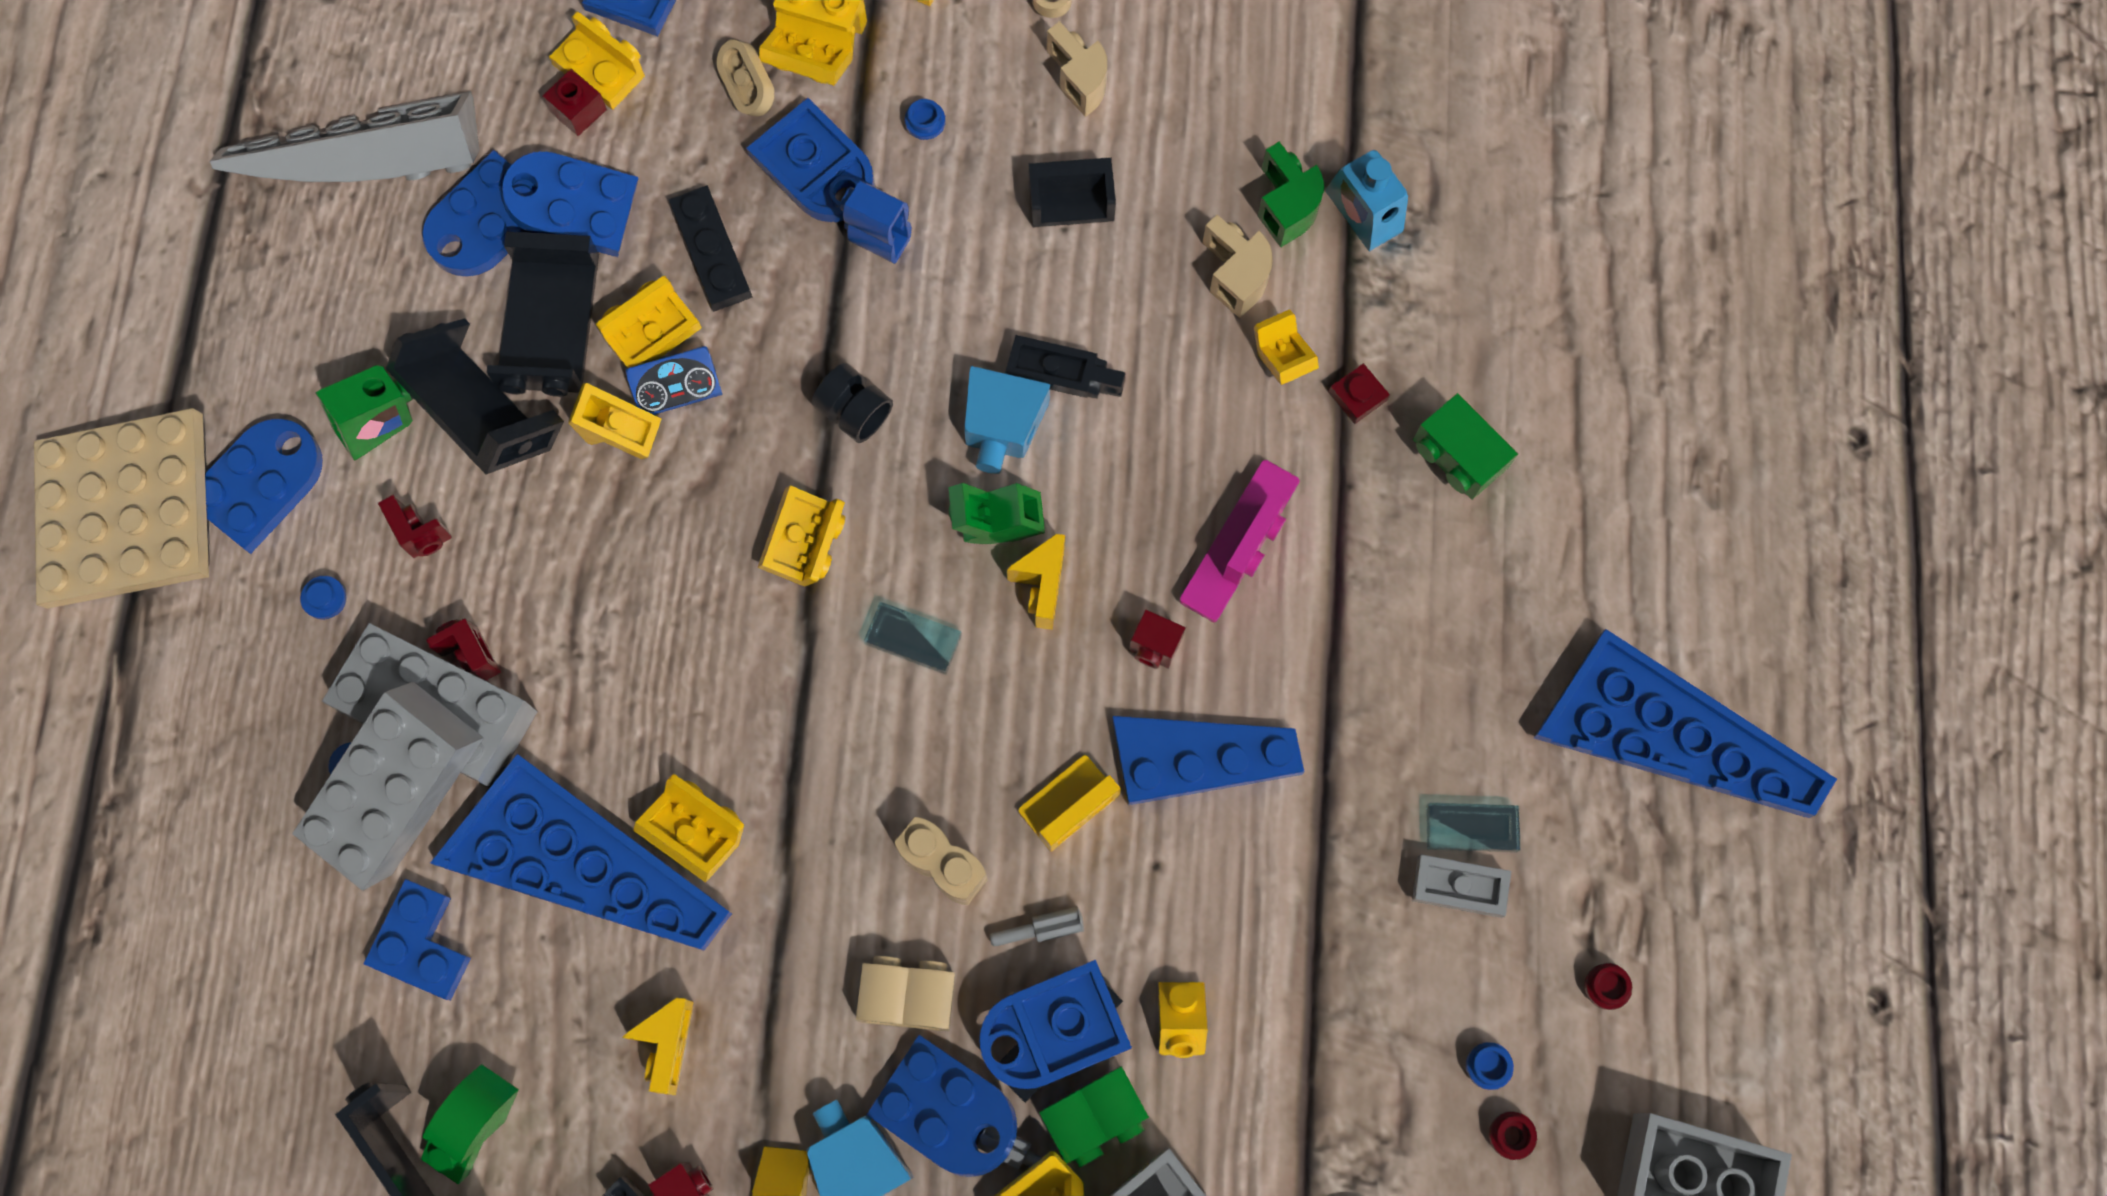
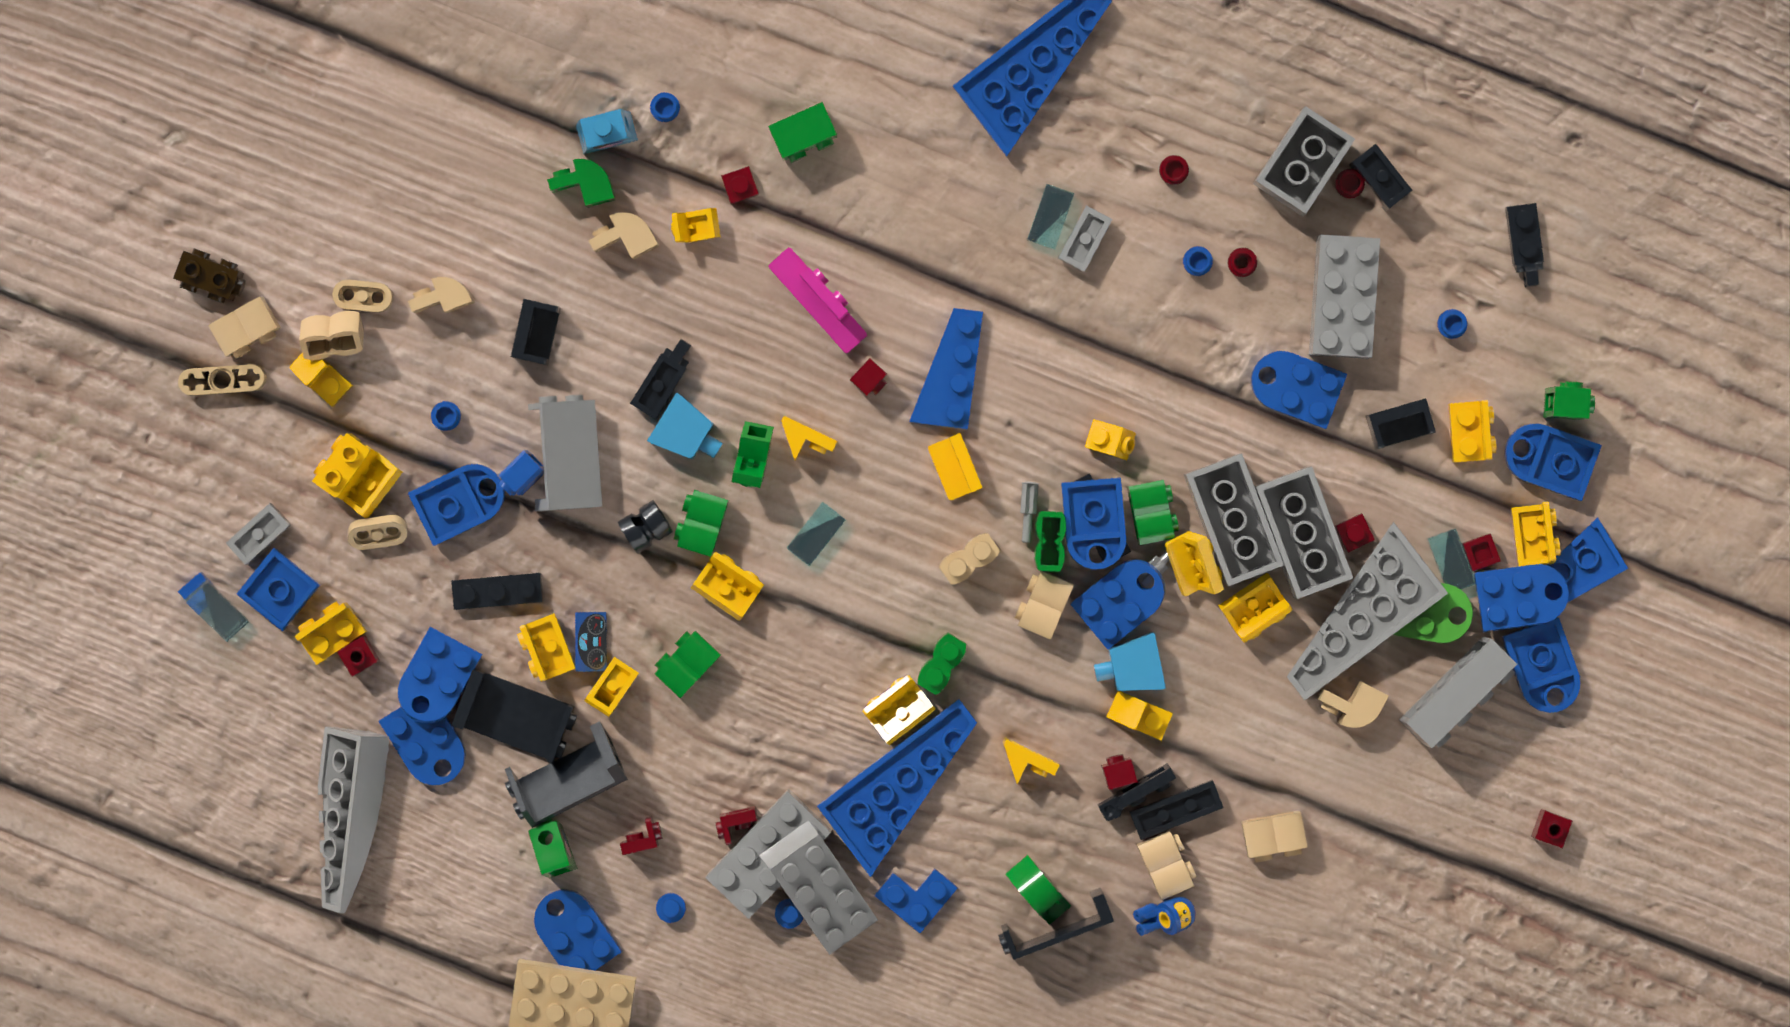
camera: 75 degrees left, 15 degrees up
none -> light grey panel [528,395,602,511]
none -> blue plate [650,92,680,122]
none -> green brick [655,631,721,698]
none -> green brick [673,490,729,557]
none -> green brick [917,632,966,695]
none -> green brick [1034,511,1066,572]

